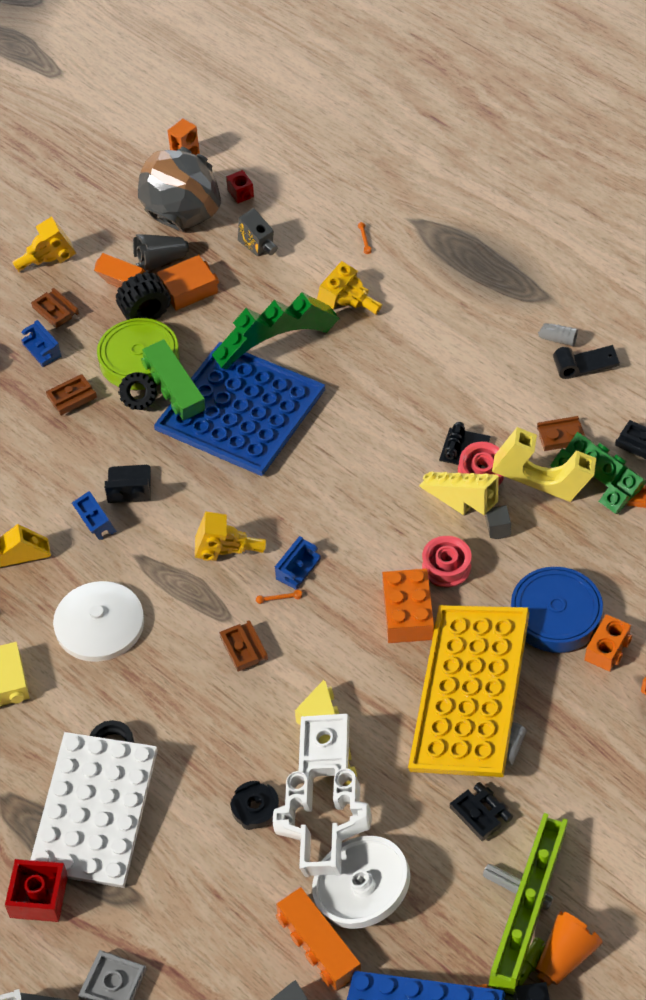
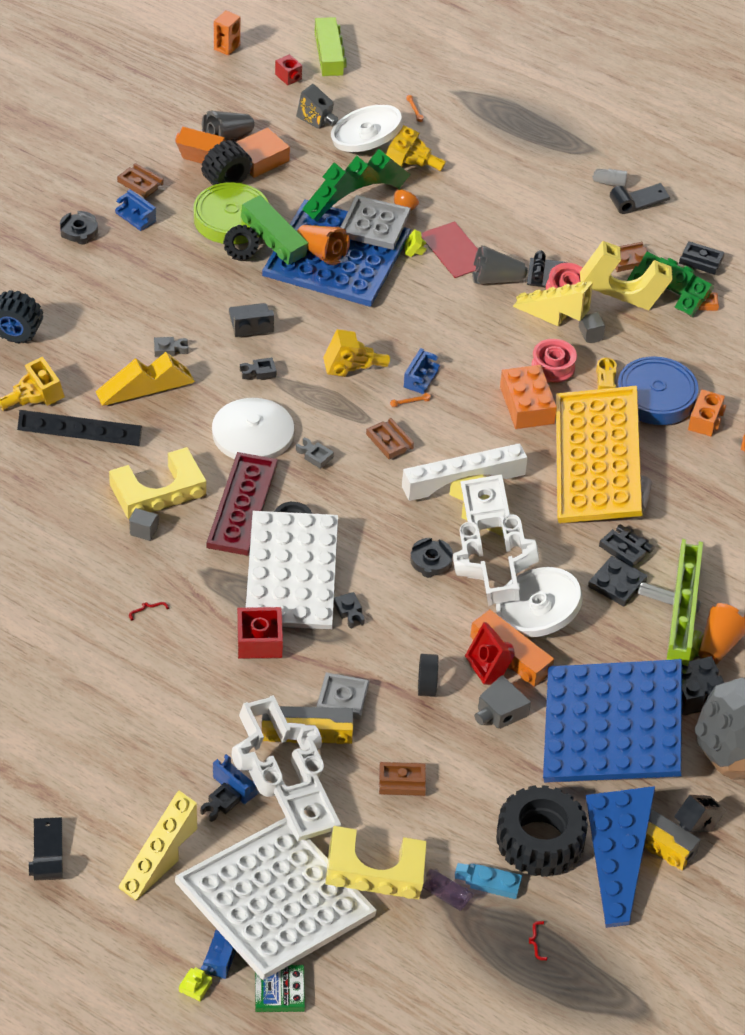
camera: 15 degrees left, 5 degrees down
yellow brick [12,216,77,272] -> none
dark orange plate [46,374,97,415] -> none
blue hinge [72,491,117,540] -> none
dark grey rock [138,147,221,232] -> none
none -> dark grey plate [154,337,189,357]
none -> plate [206,452,277,556]
none -> black plate [240,357,277,380]
none -> dark grey plate [296,437,334,469]
none -> orange cone [297,225,350,265]
none -> lime brick [314,17,347,76]
none -> white dish [331,105,403,152]
none -> black plate [334,592,364,629]
none -> light grey plate [341,195,410,250]
none -> orange brick [394,189,419,211]
none -> white arch [402,443,528,501]
none -> neon yellow tile [404,230,427,257]
none -> black tyre [418,654,439,697]
none -> sticker [421,221,478,278]
none -> red slope [465,622,515,685]
none -> dark grey cone [472,245,528,284]
none -> black plate [588,556,648,607]
none -> yellow piece [596,357,617,390]

